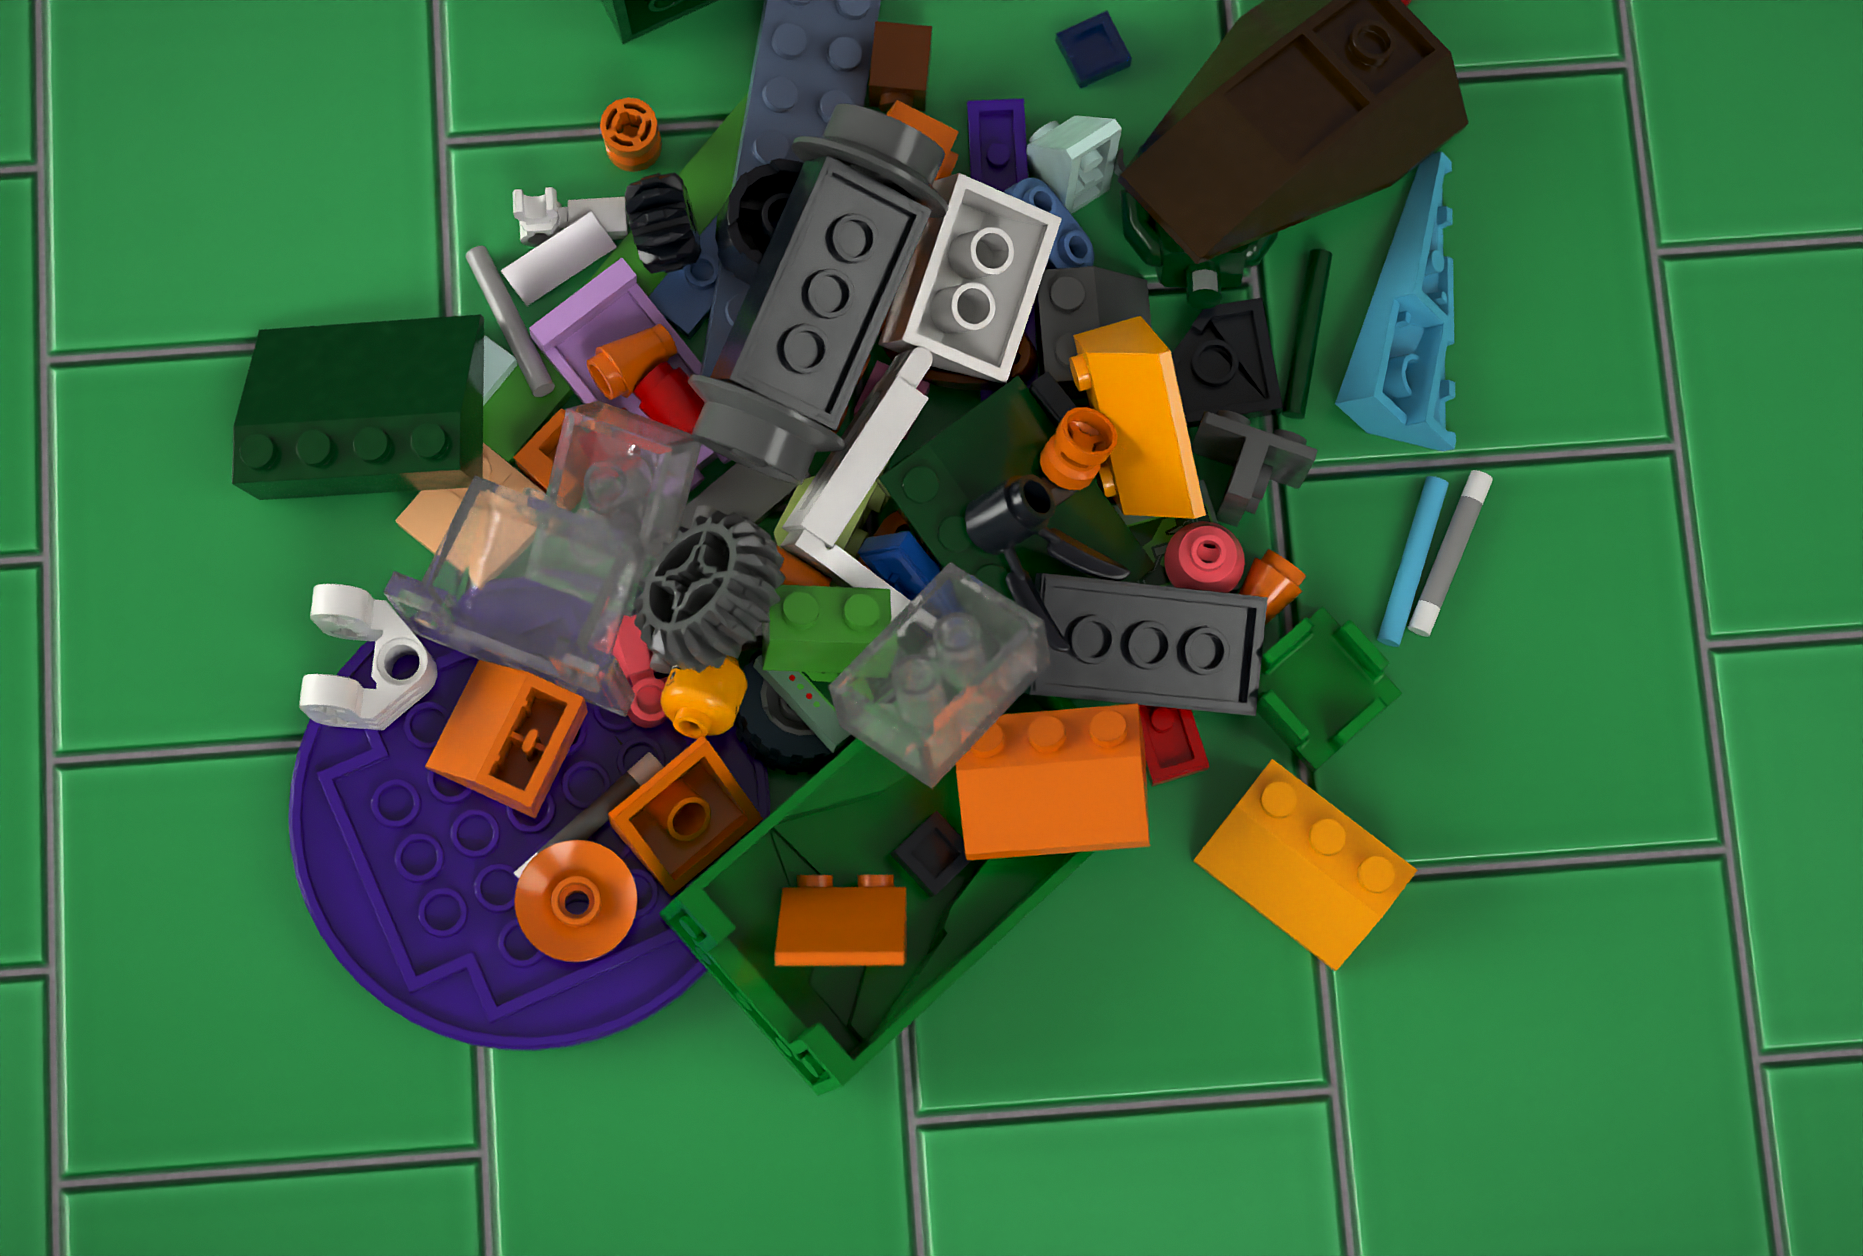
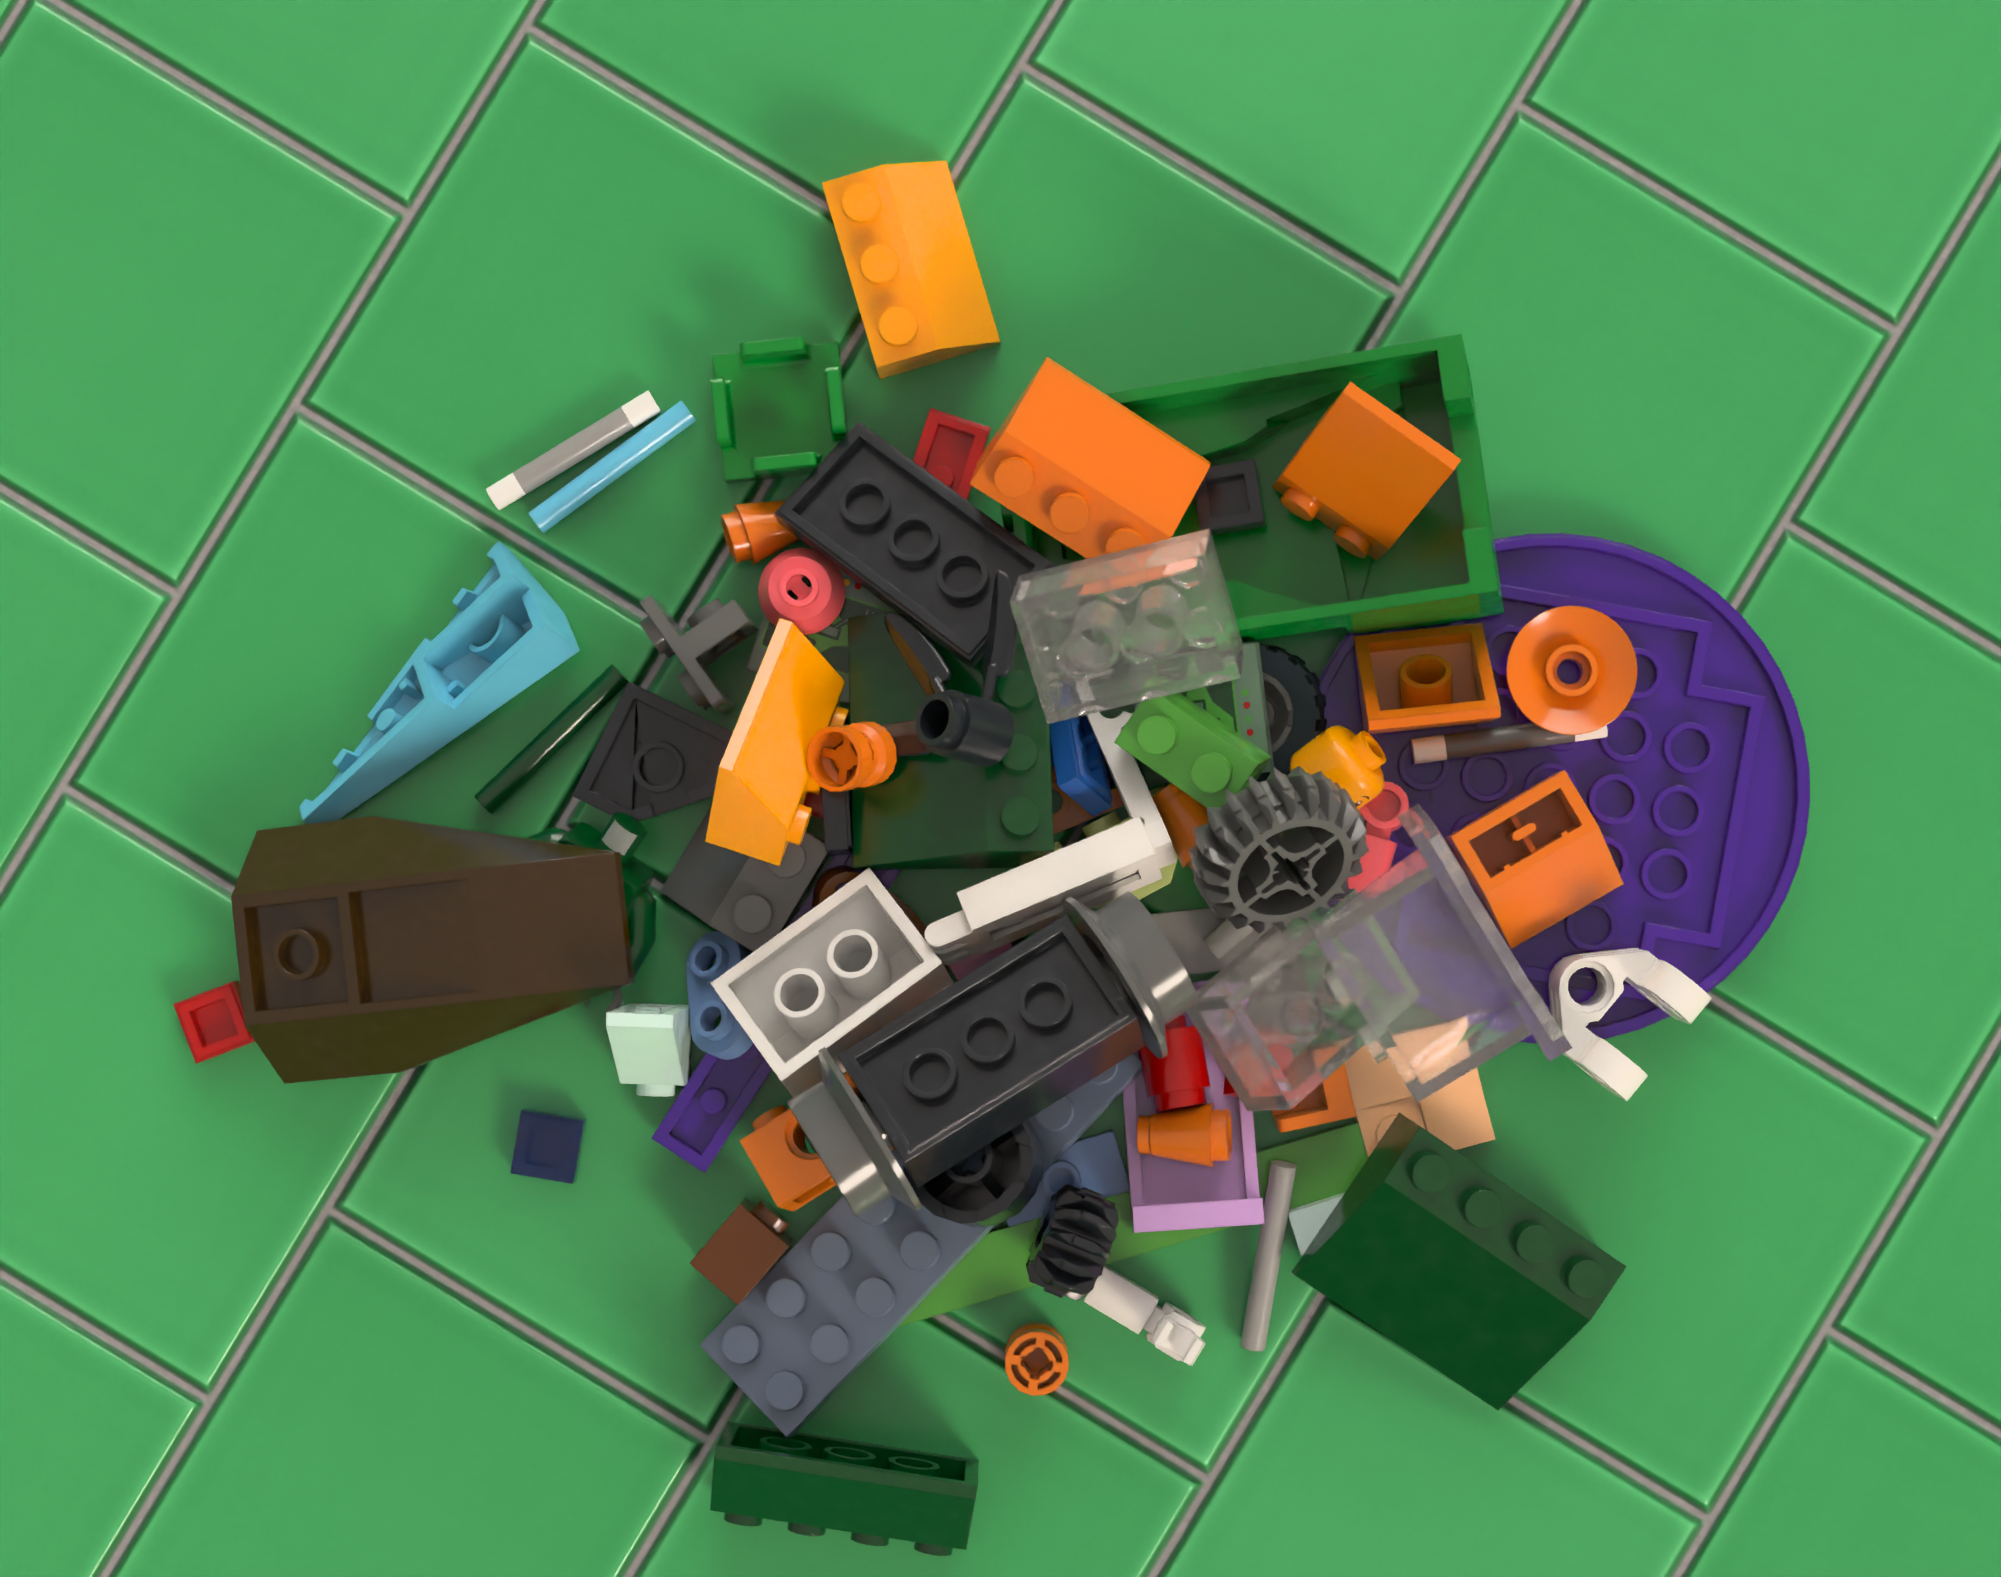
camera: 140 degrees left, 10 degrees up
white sticker [501,211,617,306] -> none

